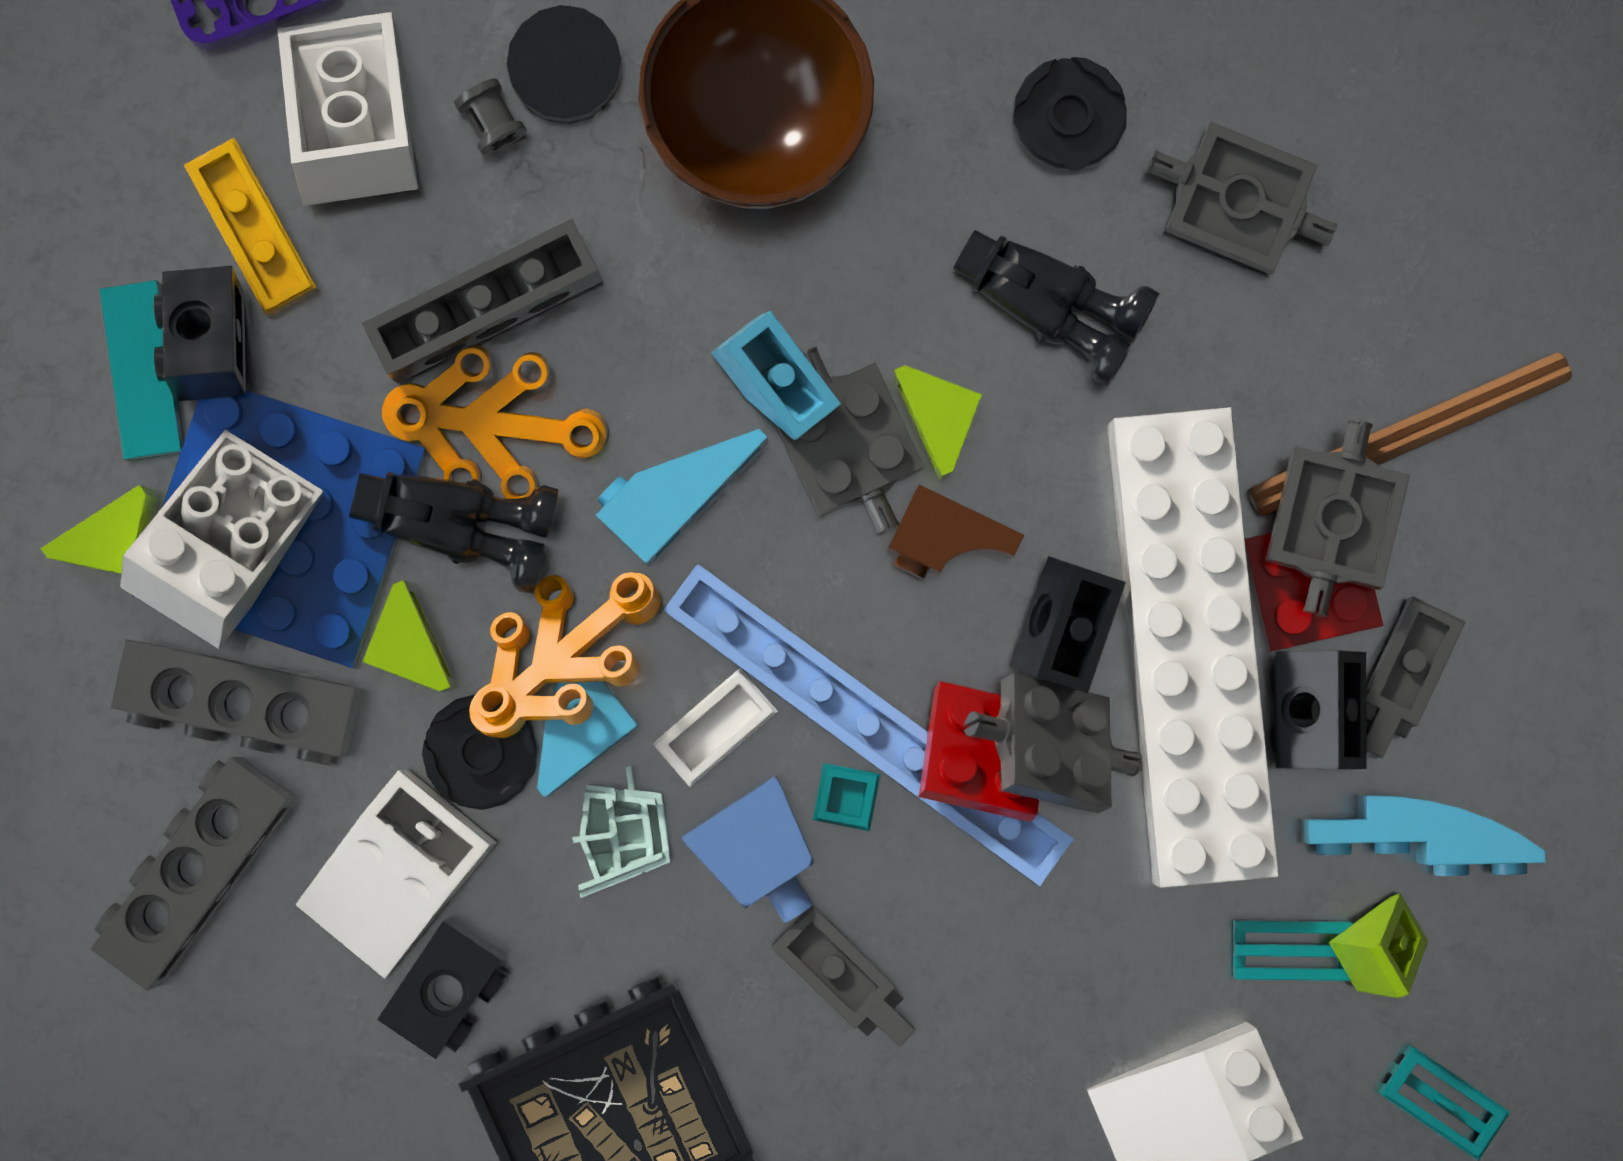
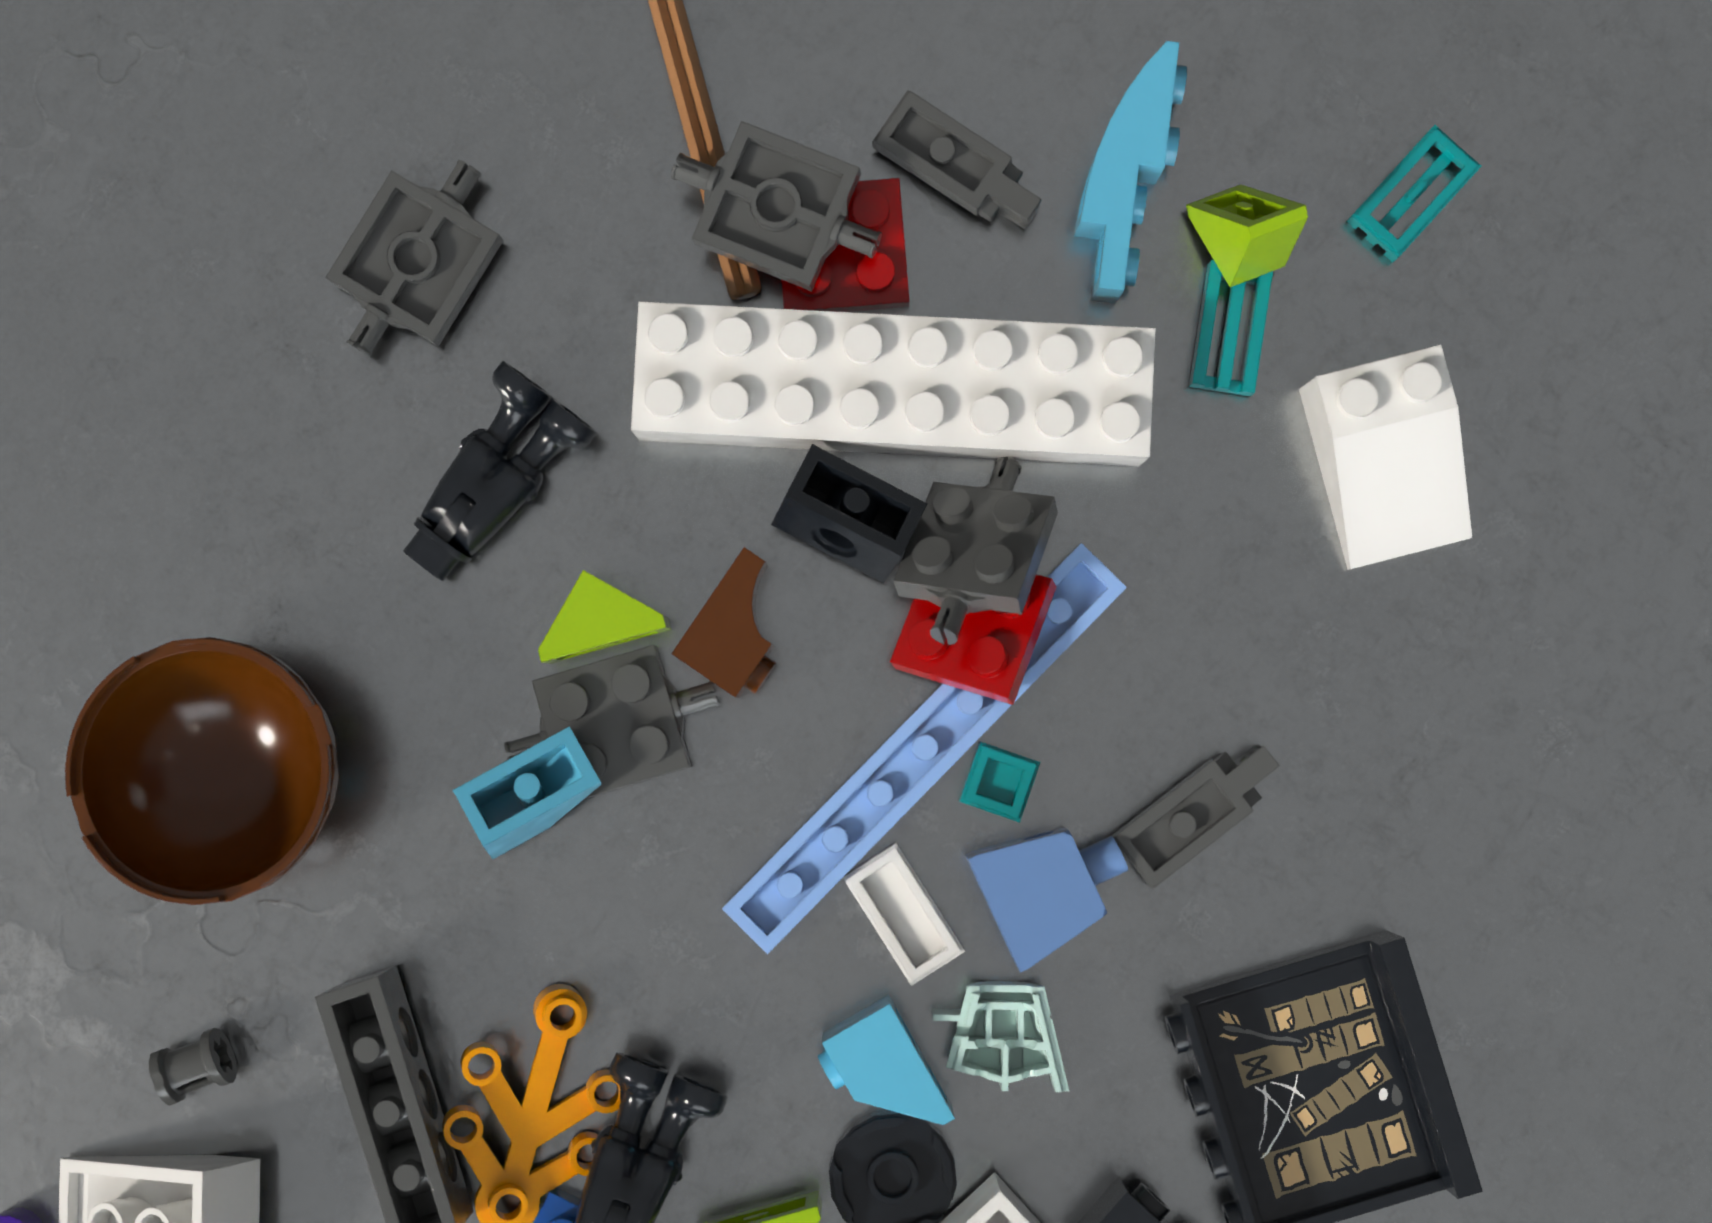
camera: 80 degrees left, 0 degrees up
light orange plant [469,572,661,738] -> none
black tile [506,5,622,123] -> none
medium azure slope [596,429,768,567] -> none
black tile [1012,57,1127,173] -> none
black brick [1271,650,1367,769] -> none

